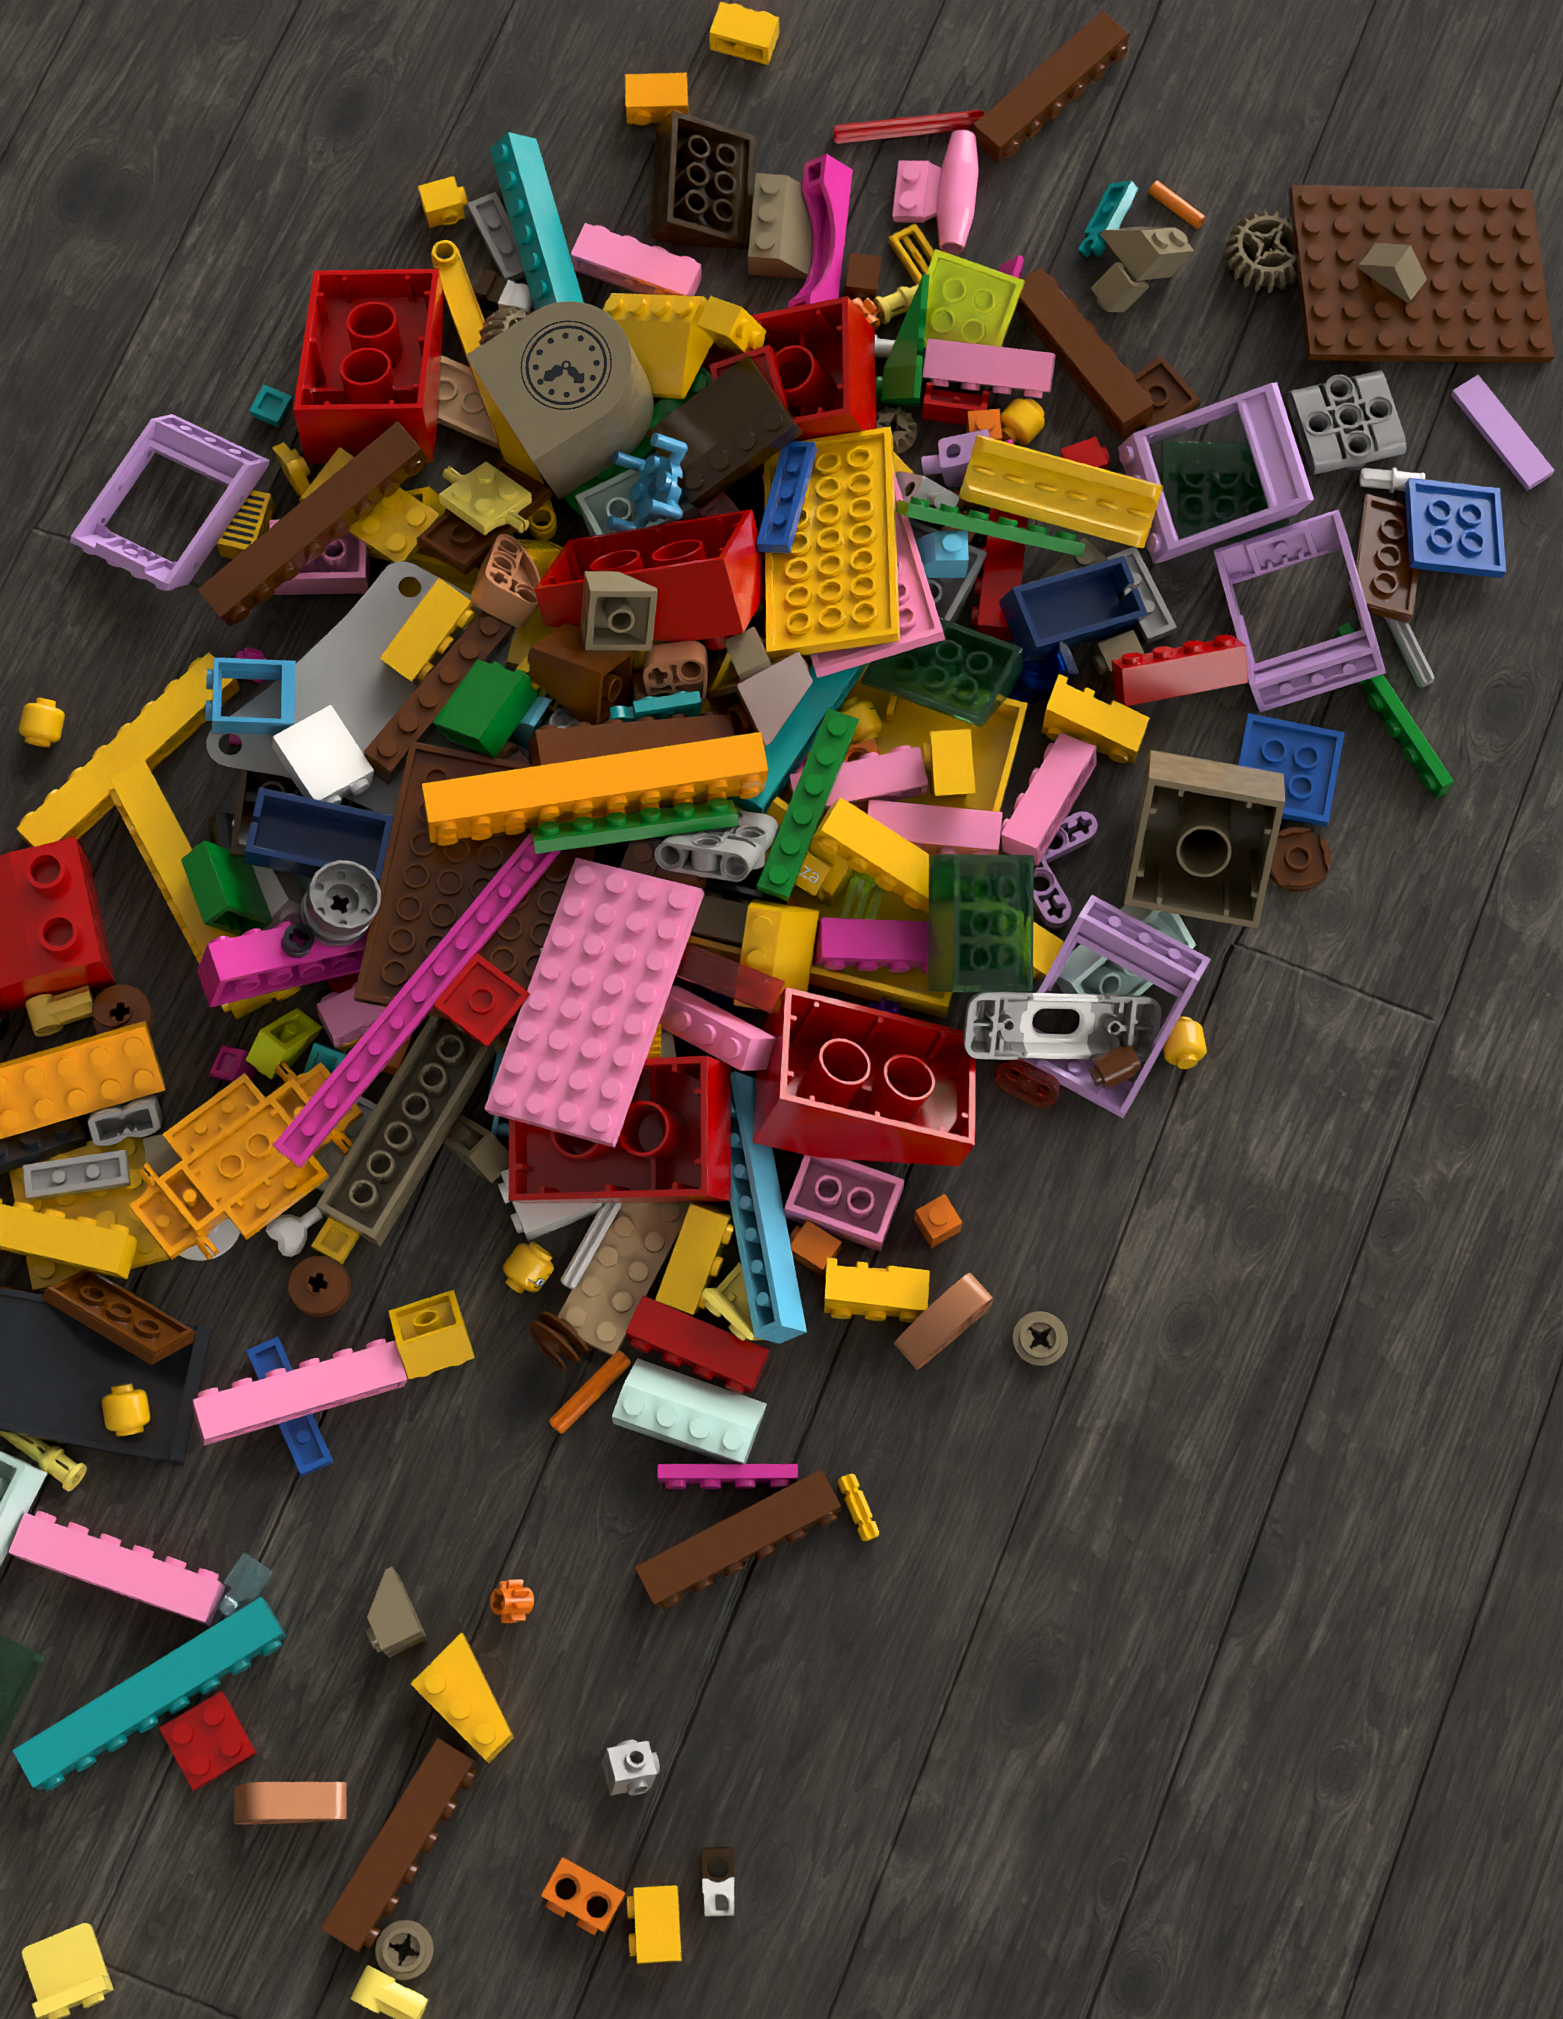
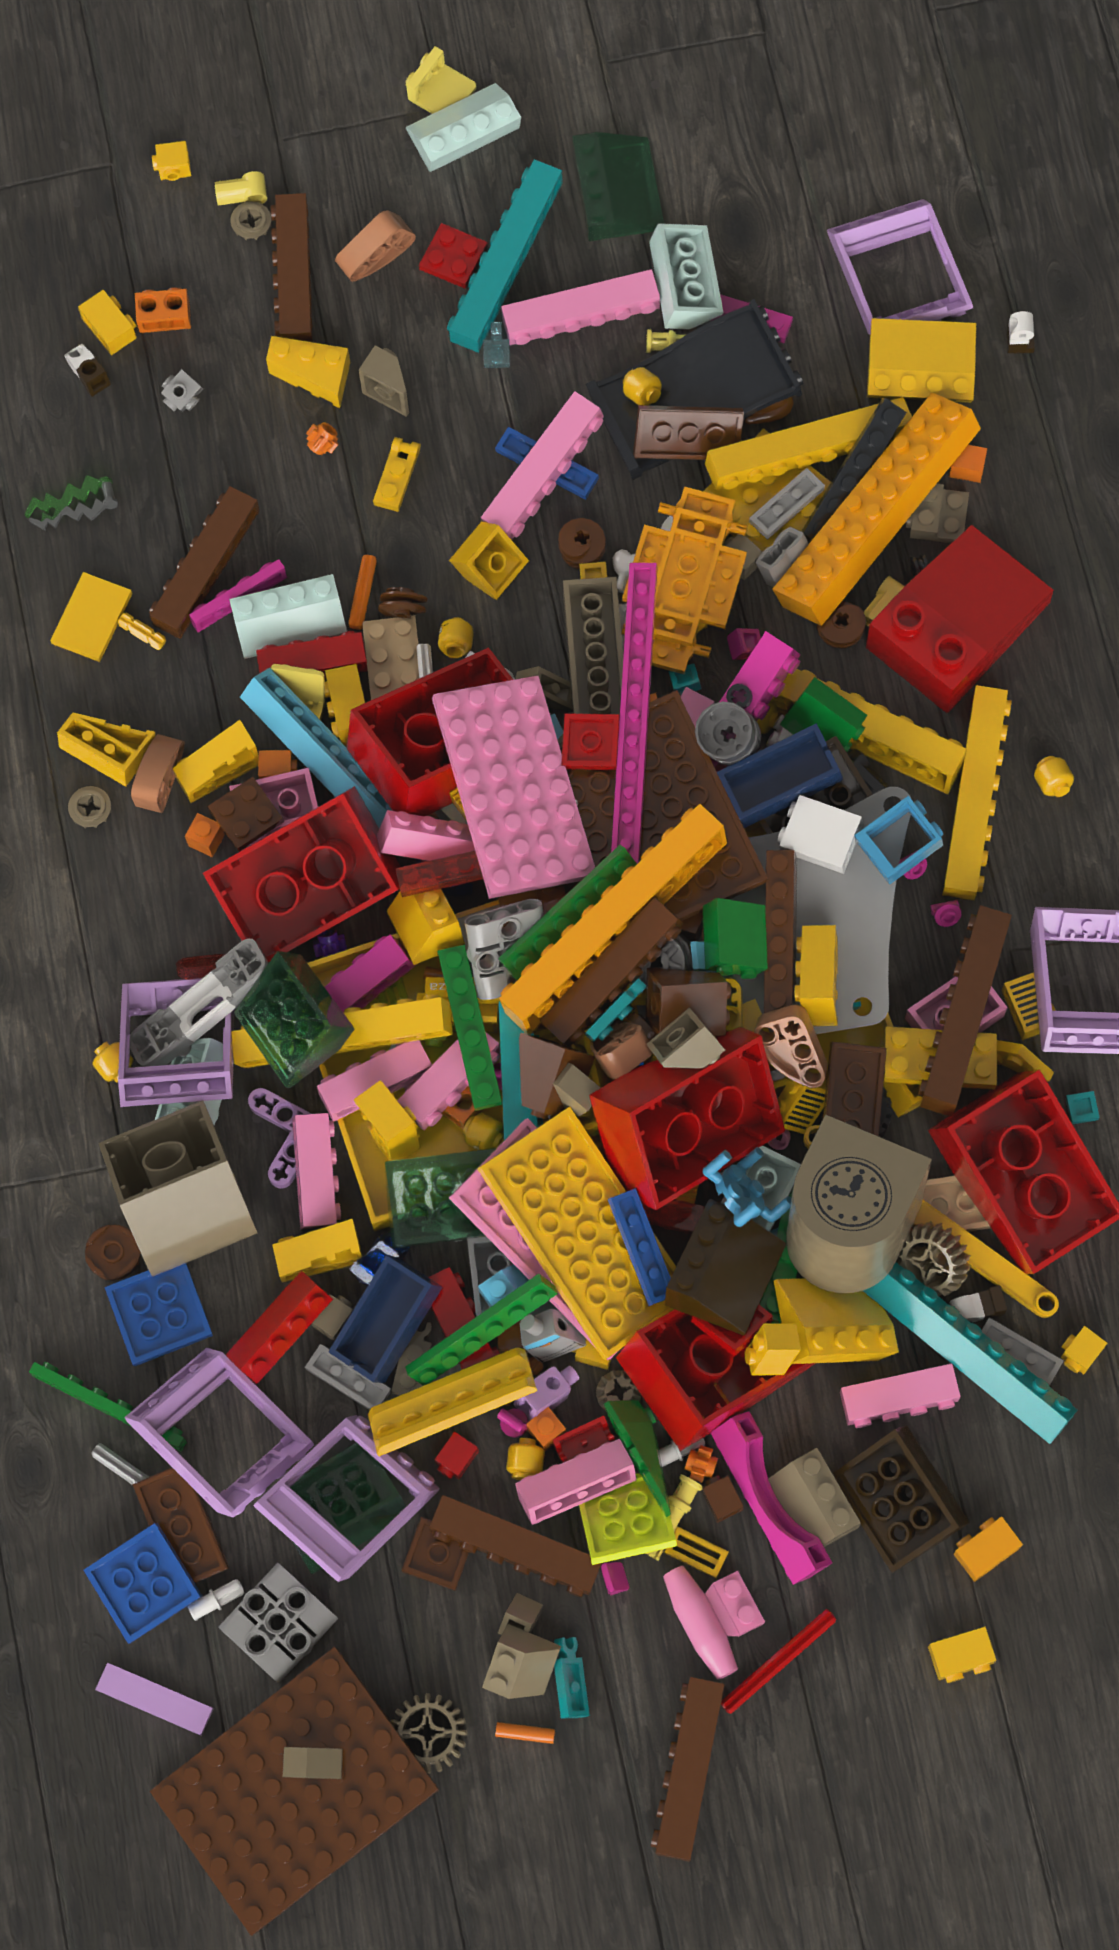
camera: 150 degrees right, 0 degrees up
neon yellow slope [246,1008,323,1080] -> none
light yellow plate [439,462,532,535] -> none
reddish brown brick [1088,1045,1142,1090] -> none
none -> piece [25,475,118,530]
none -> yellow tile [50,572,132,662]
none -> yellow wedge [57,713,155,786]
none -> reddish brown plate [208,777,284,851]
none -> yellow plate [373,437,421,512]
none -> light aqua slope [406,83,521,172]

